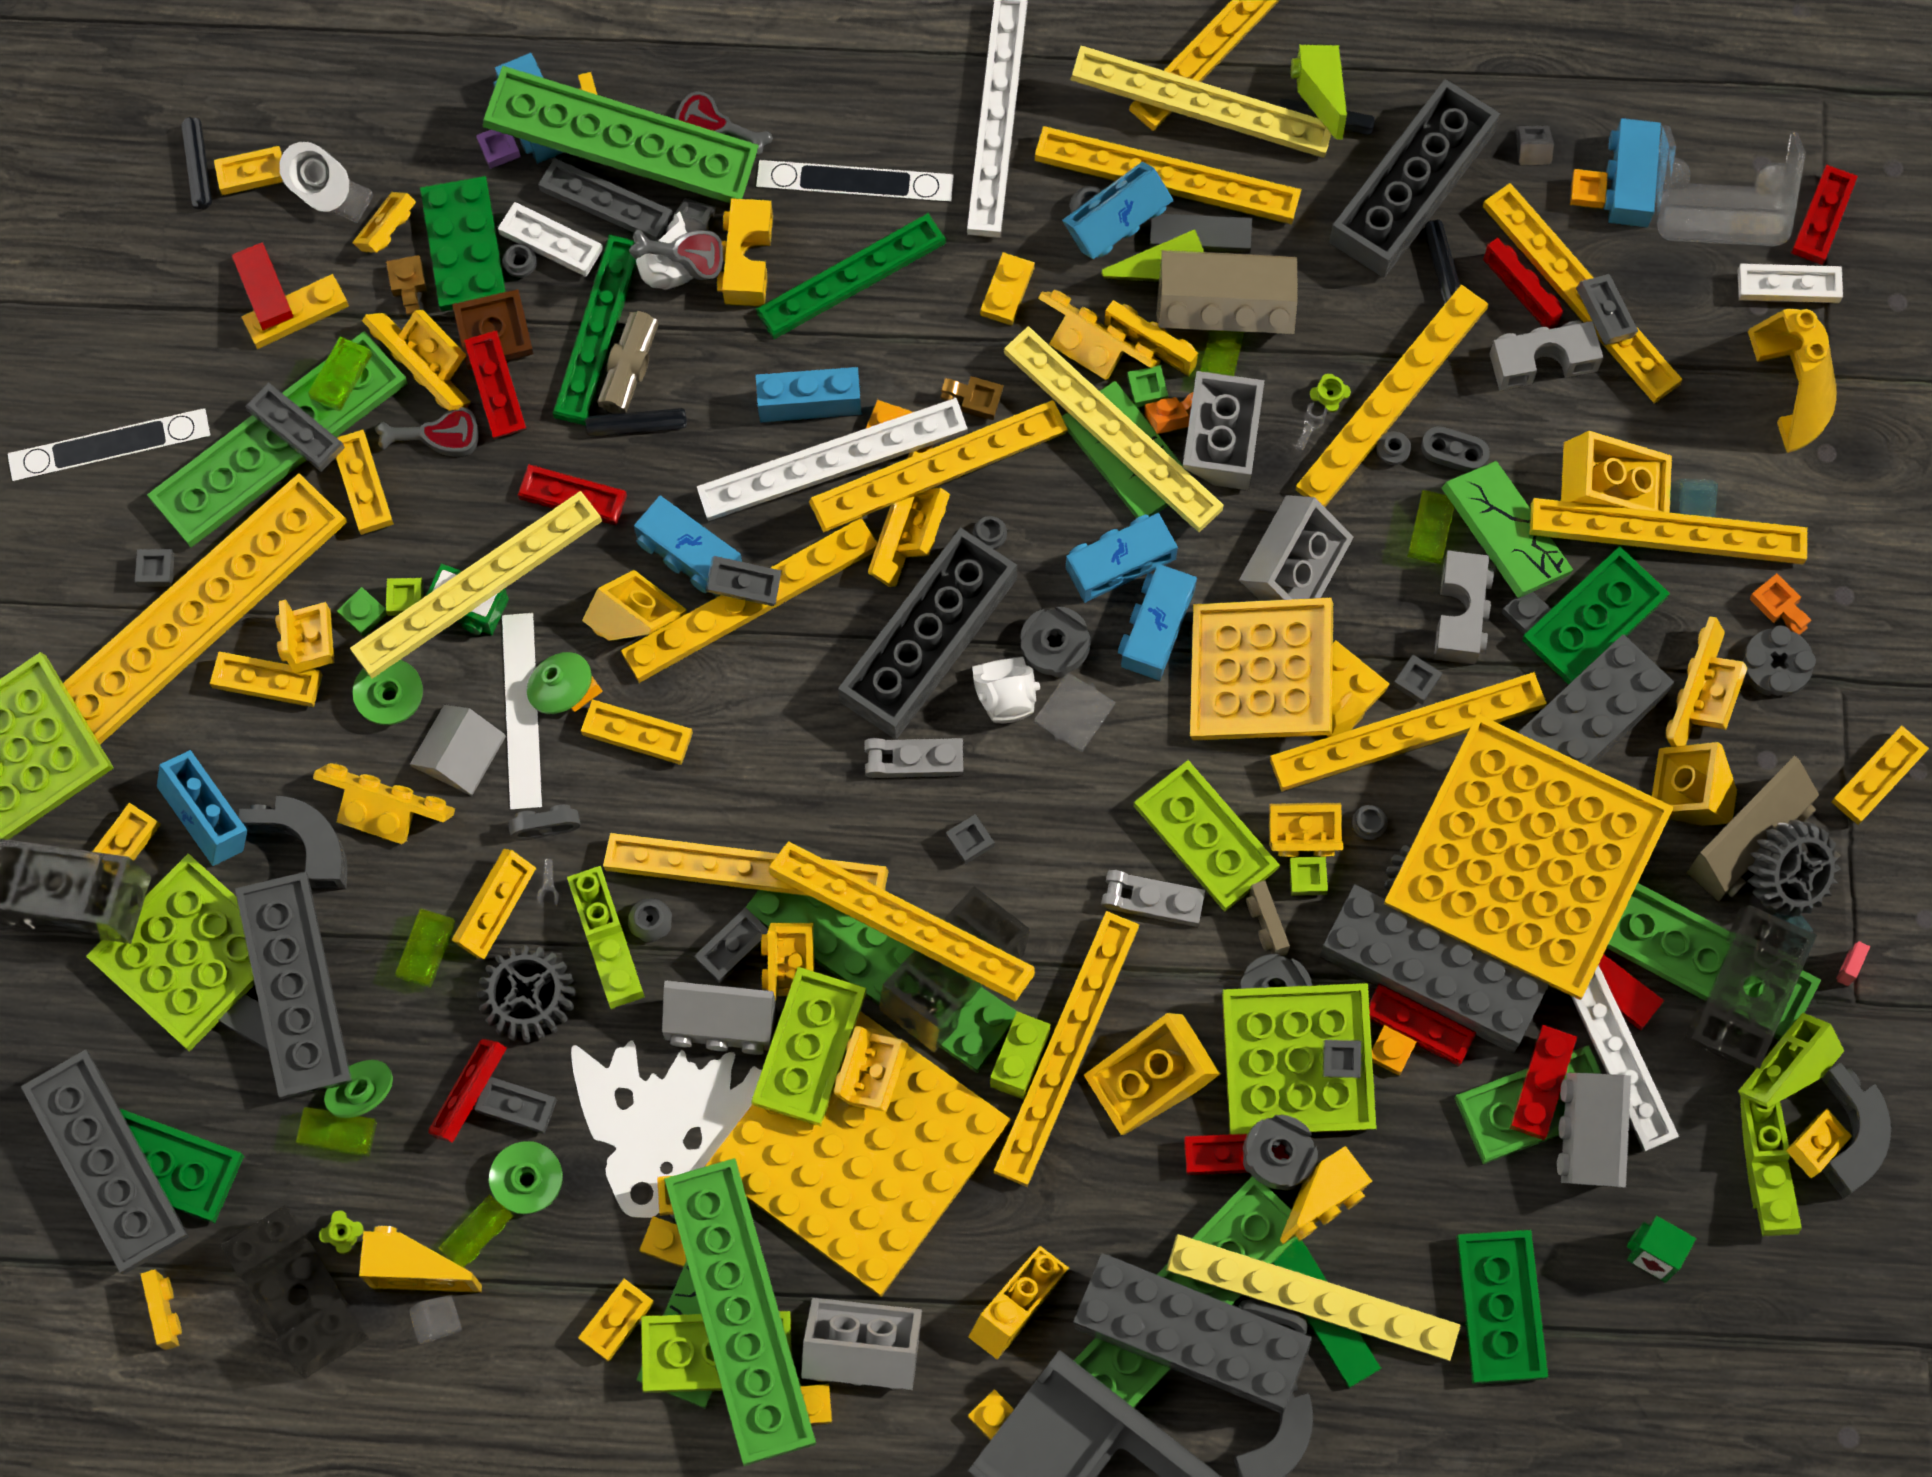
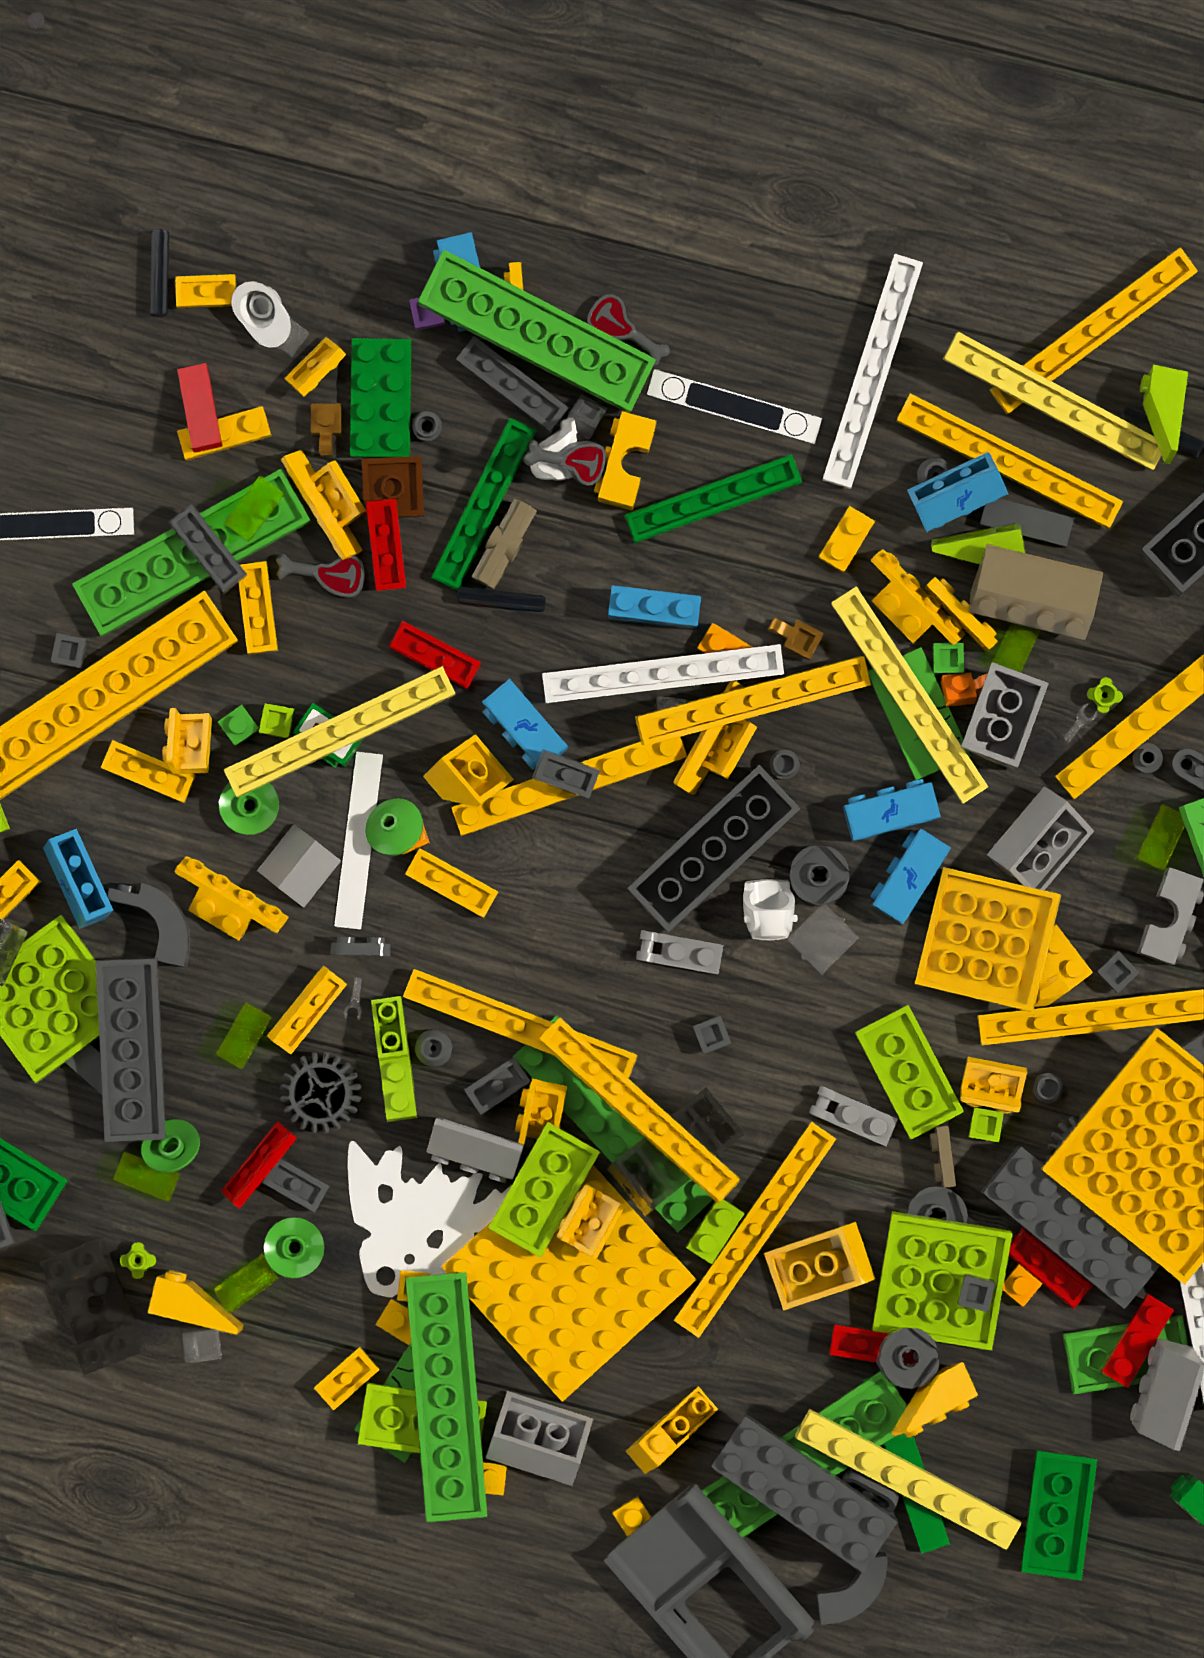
camera: 10 degrees right, 15 degrees up
white plate [498,202,603,277] -> none

